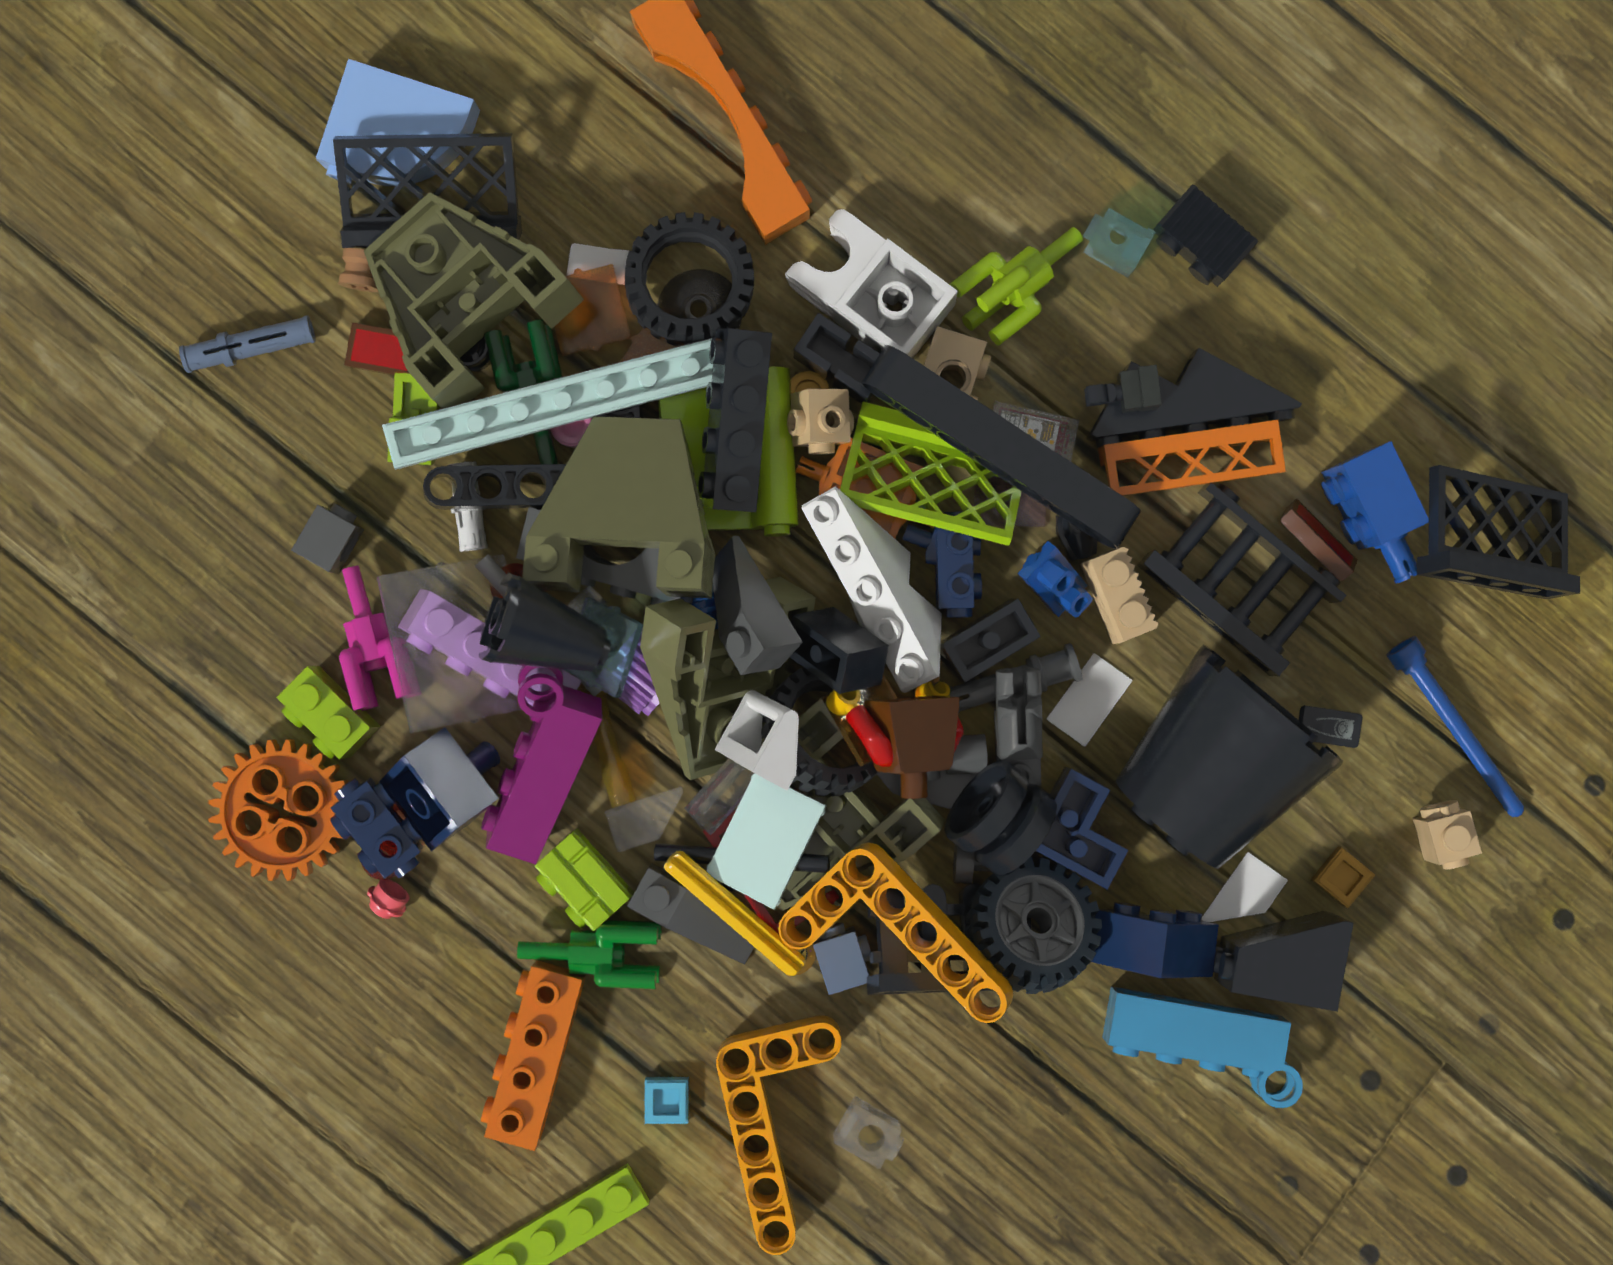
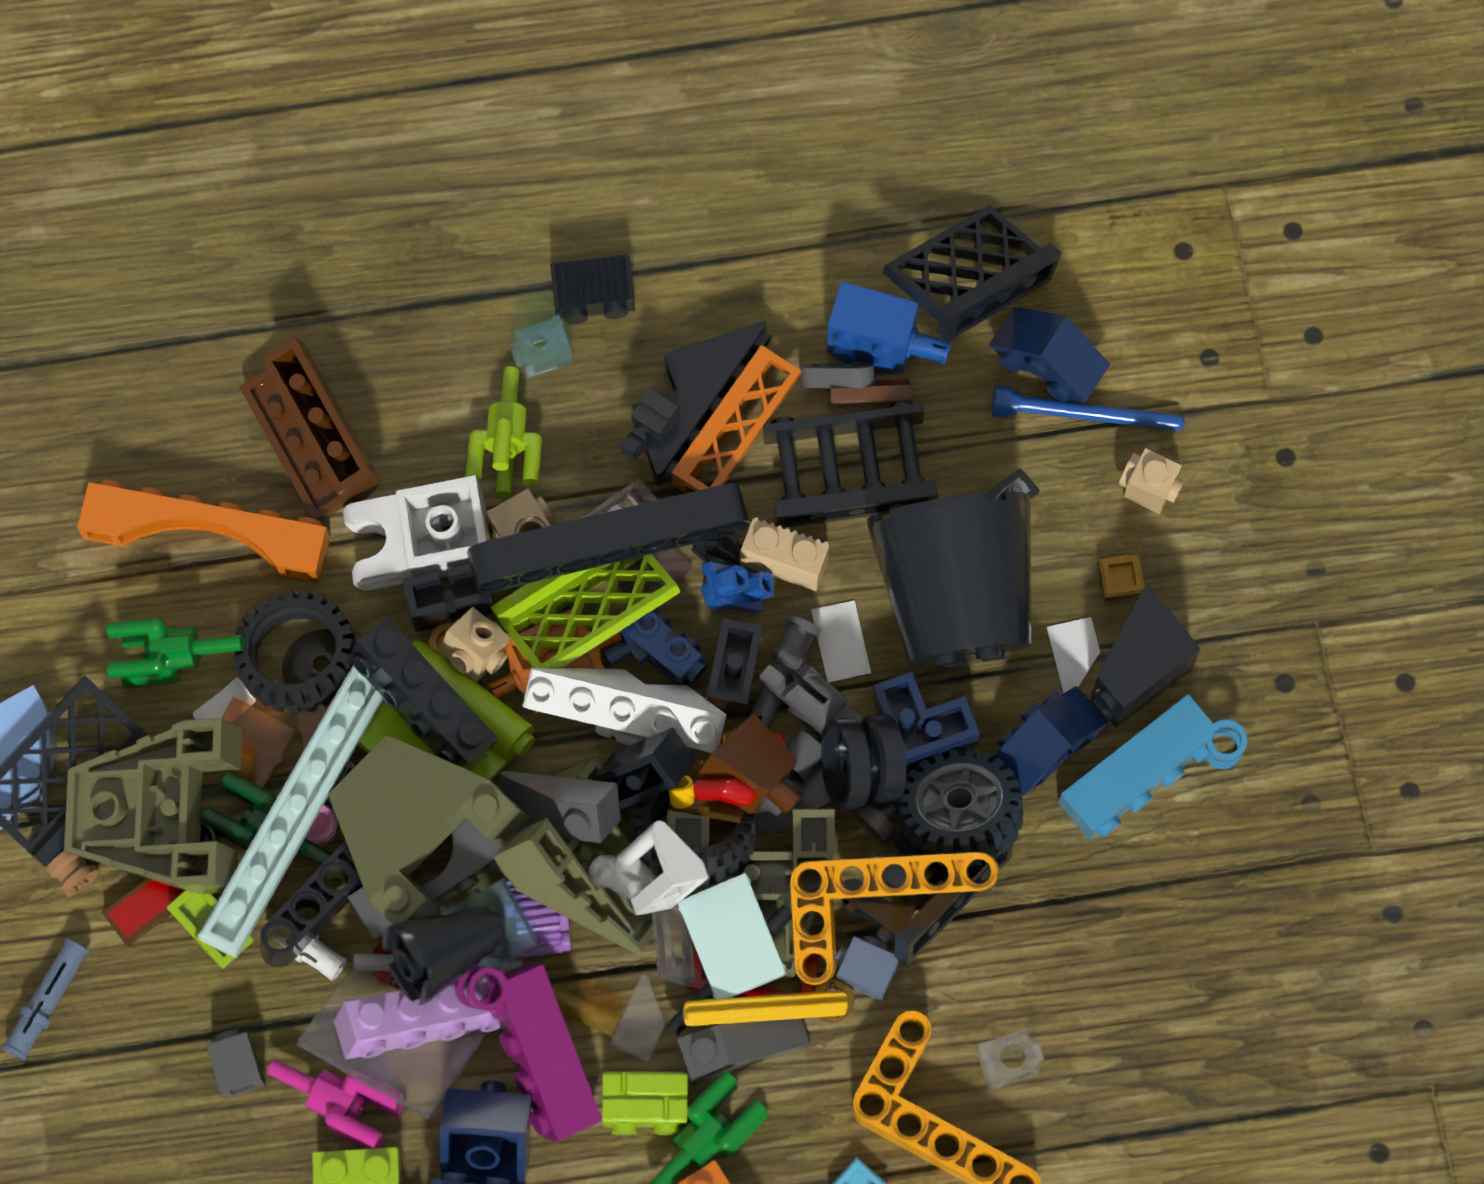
camera: 45 degrees left, 15 degrees down
none -> green plant [107,617,245,687]
none -> reddish brown brick [239,338,381,522]
none -> clear pin [589,855,642,900]
none -> dark grey beam [799,363,875,388]
none -> dark blue brick [989,306,1110,403]

